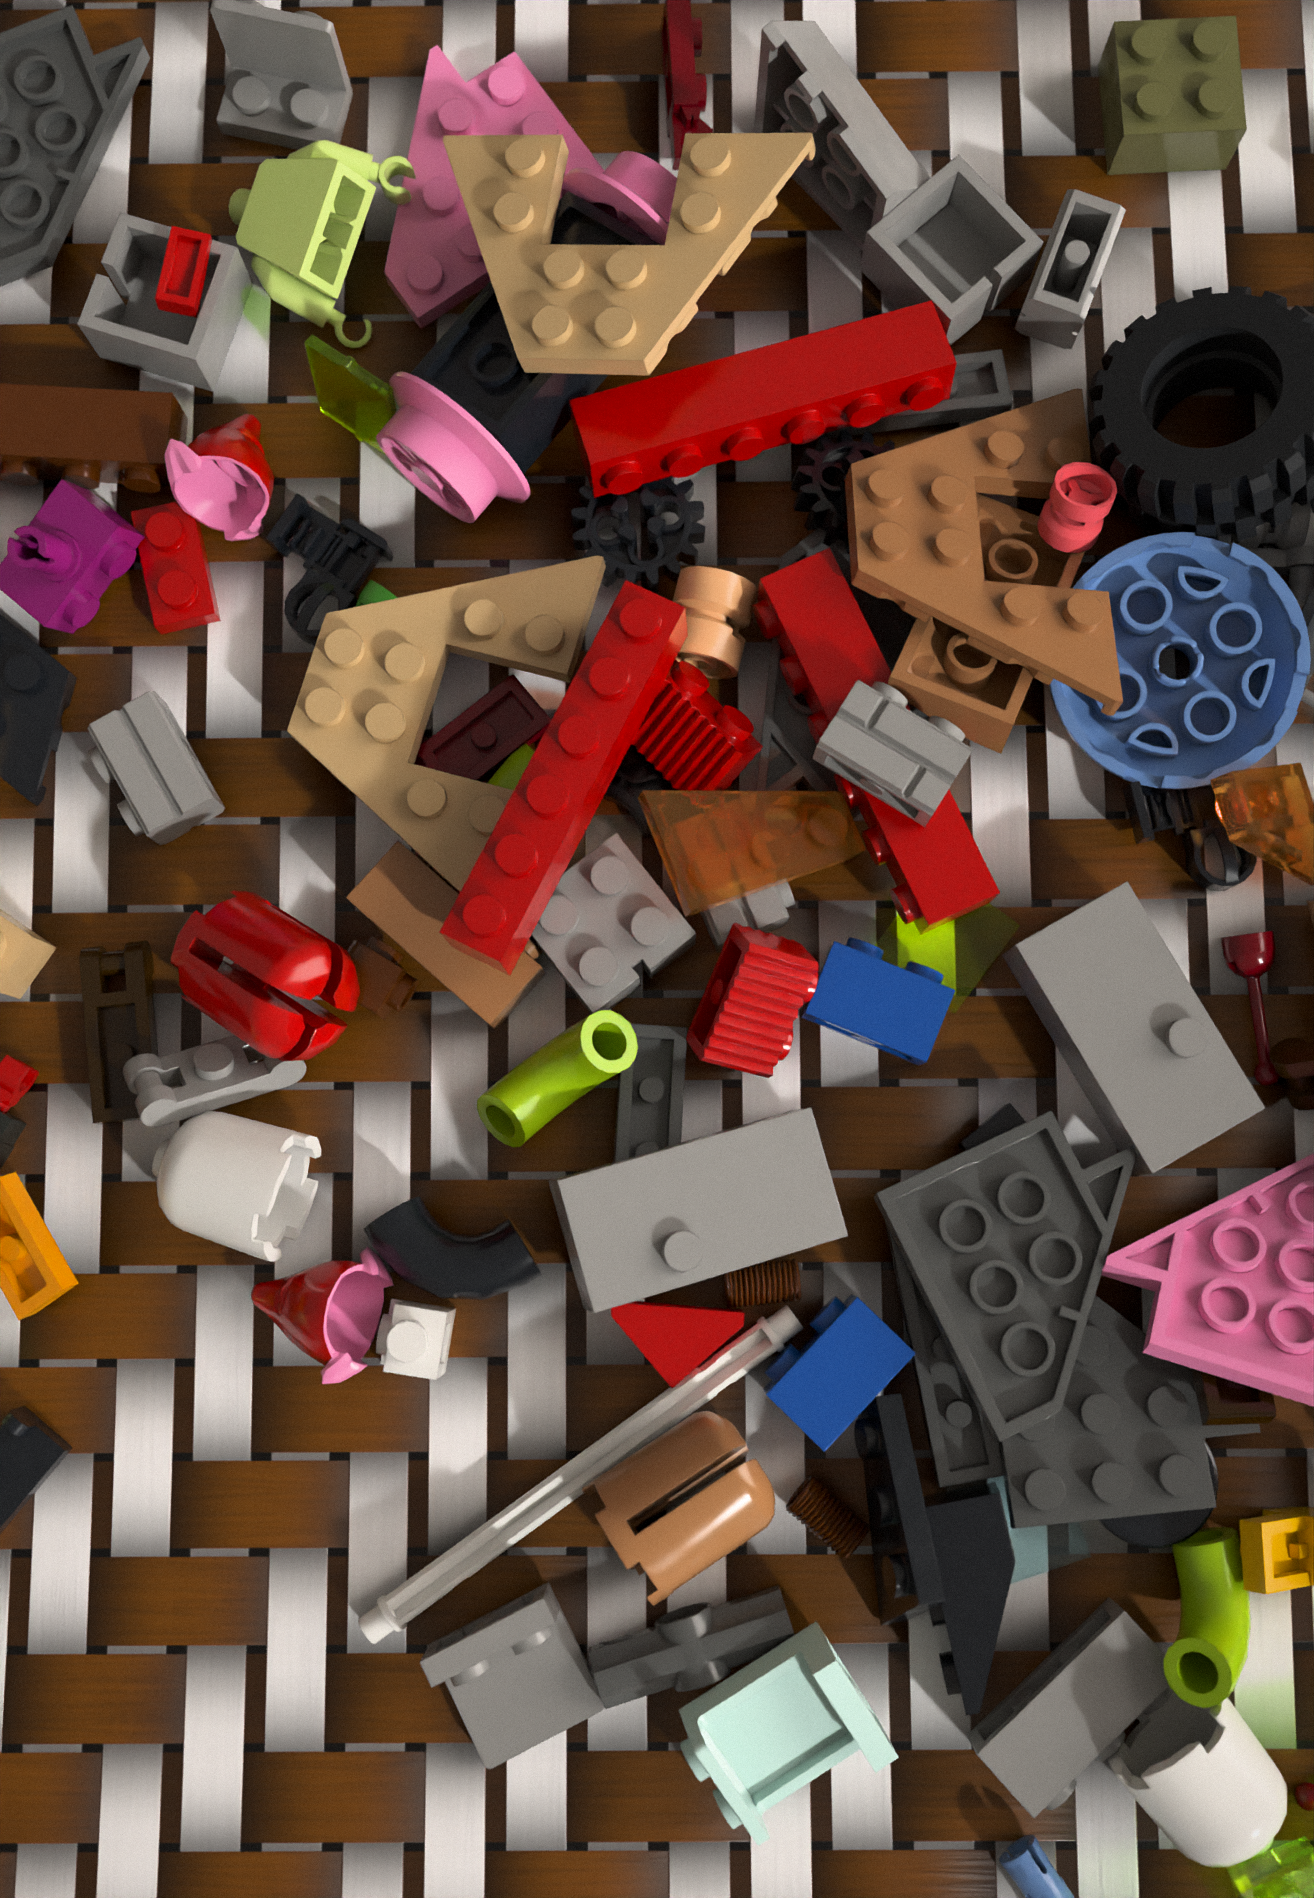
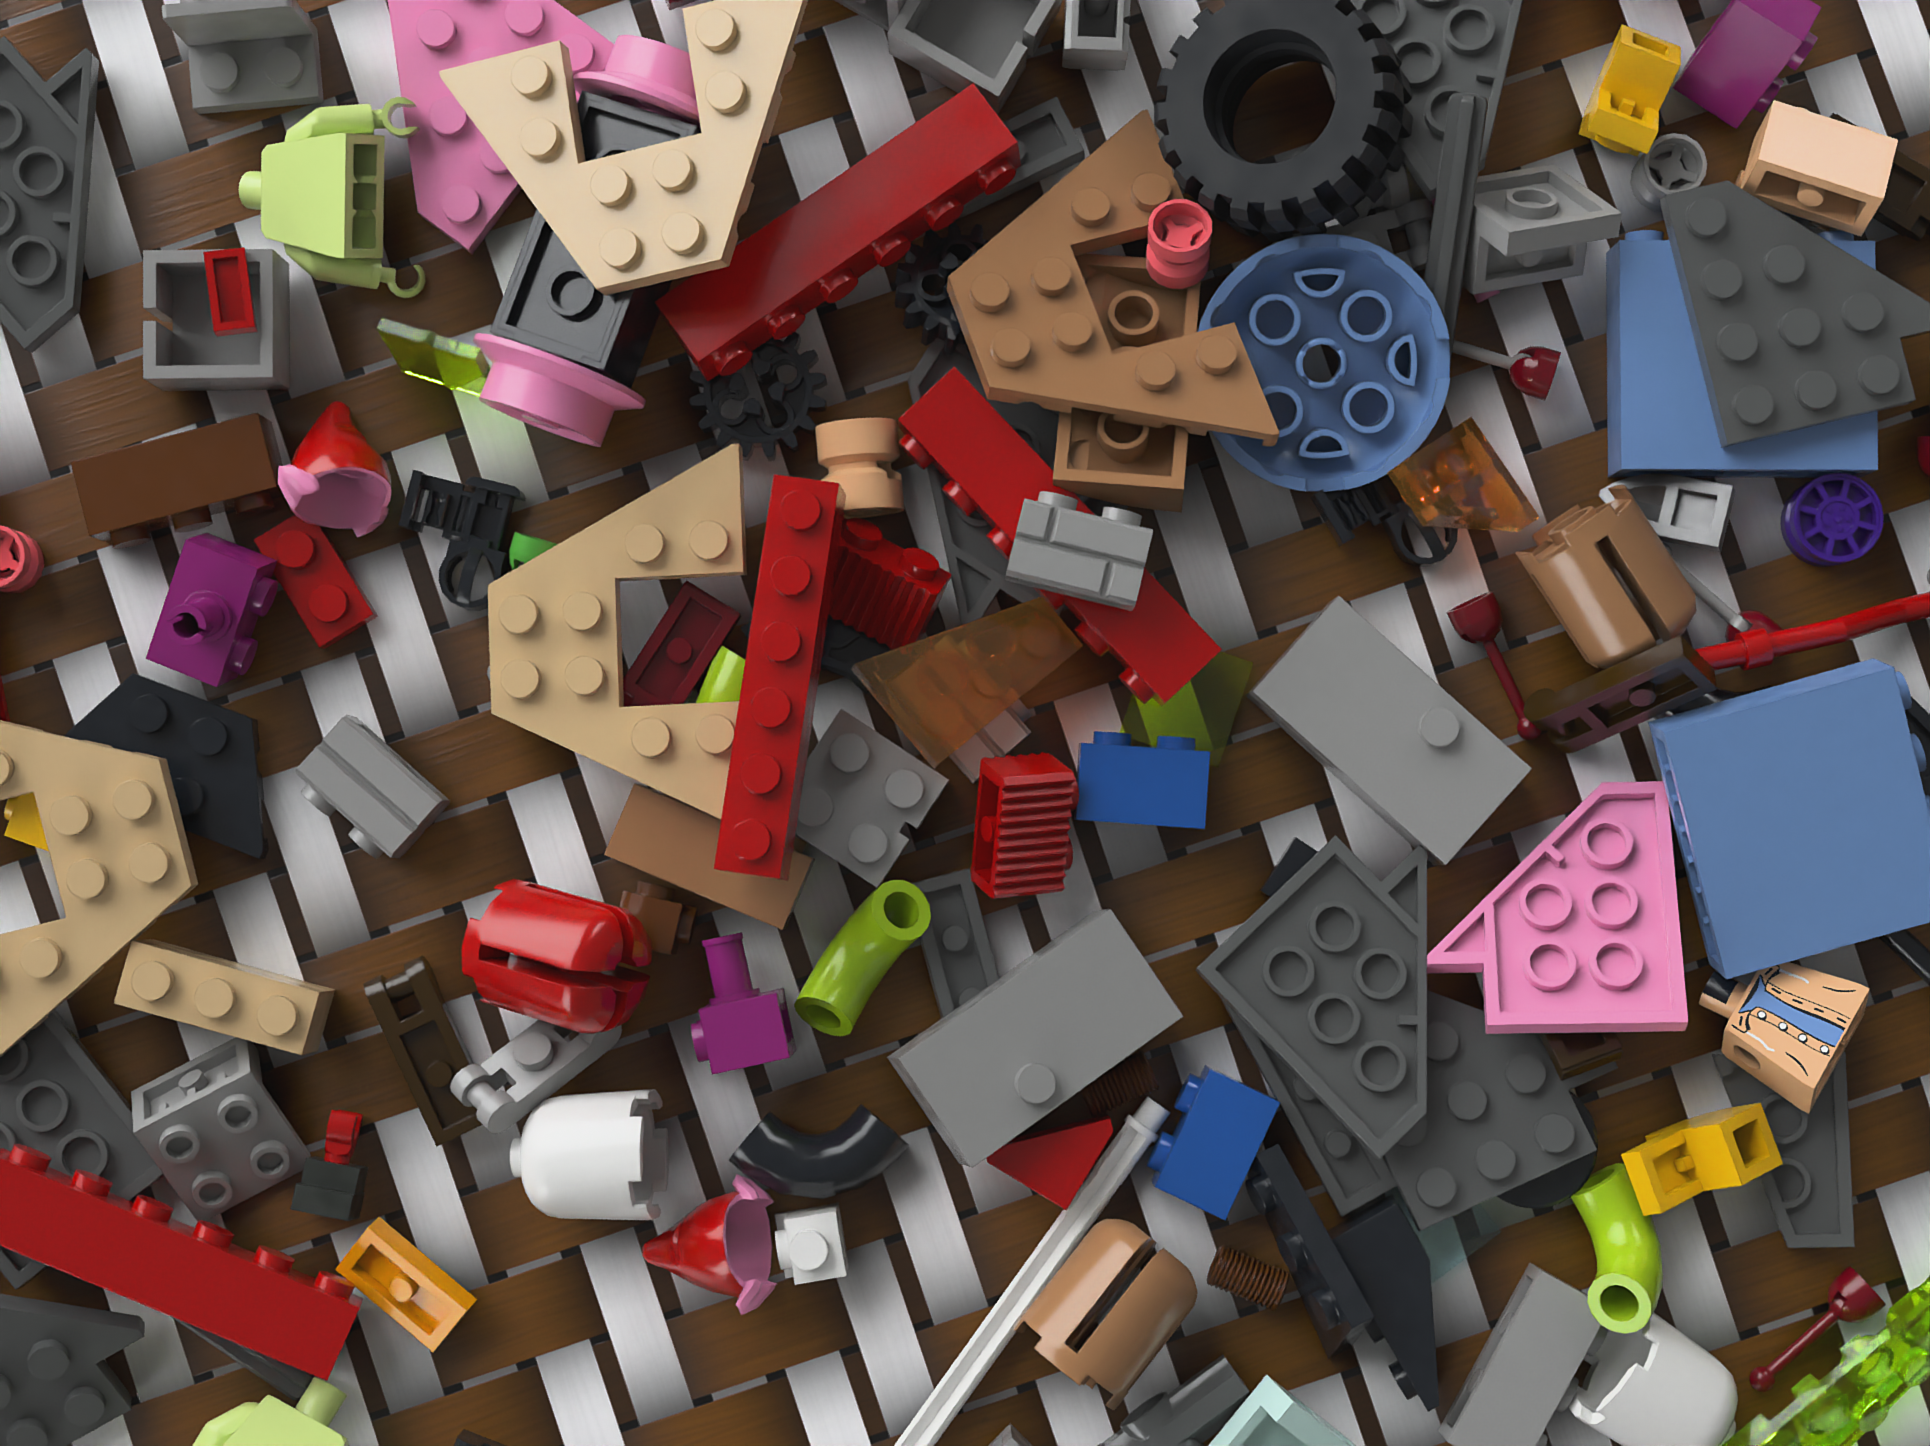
camera: 25 degrees left, 5 degrees up
none -> magenta brick [691,932,797,1075]

